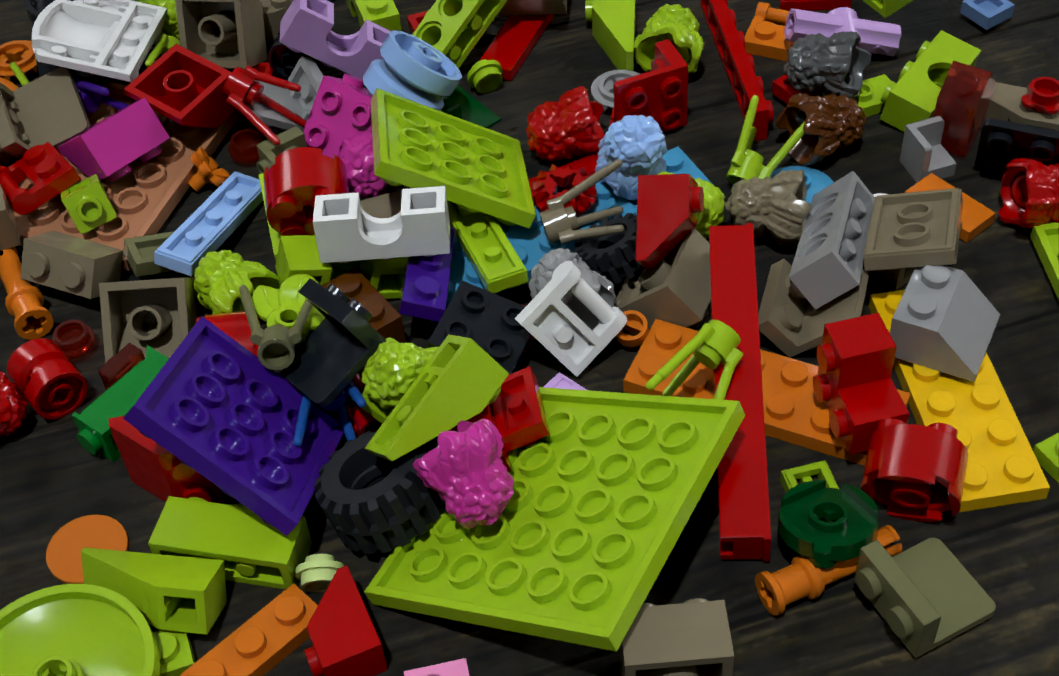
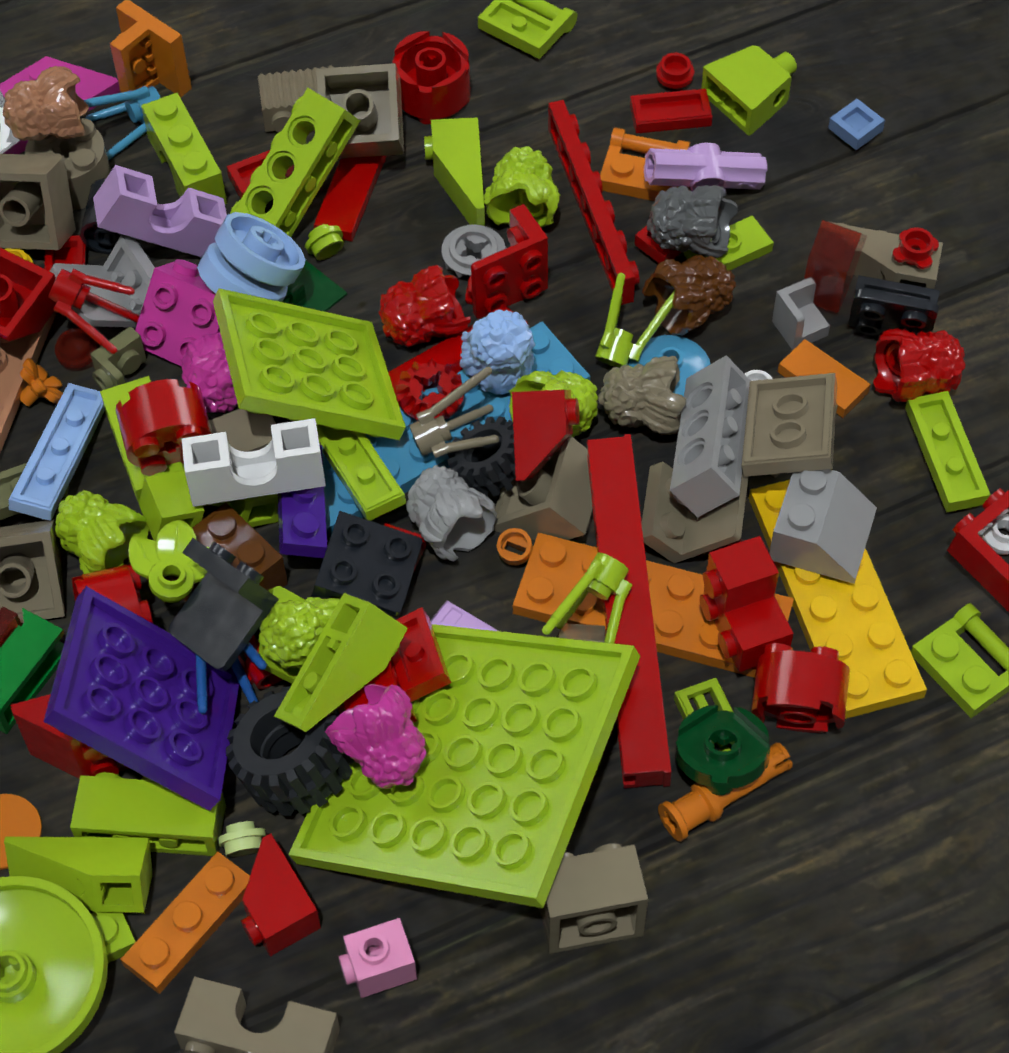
camera: 10 degrees left, 10 degrees up
olive plant [239,285,312,373] -> none
white plate [515,260,627,377] -> none
olive bracket [854,538,996,658] -> none
lime arch [880,30,982,132] -> none

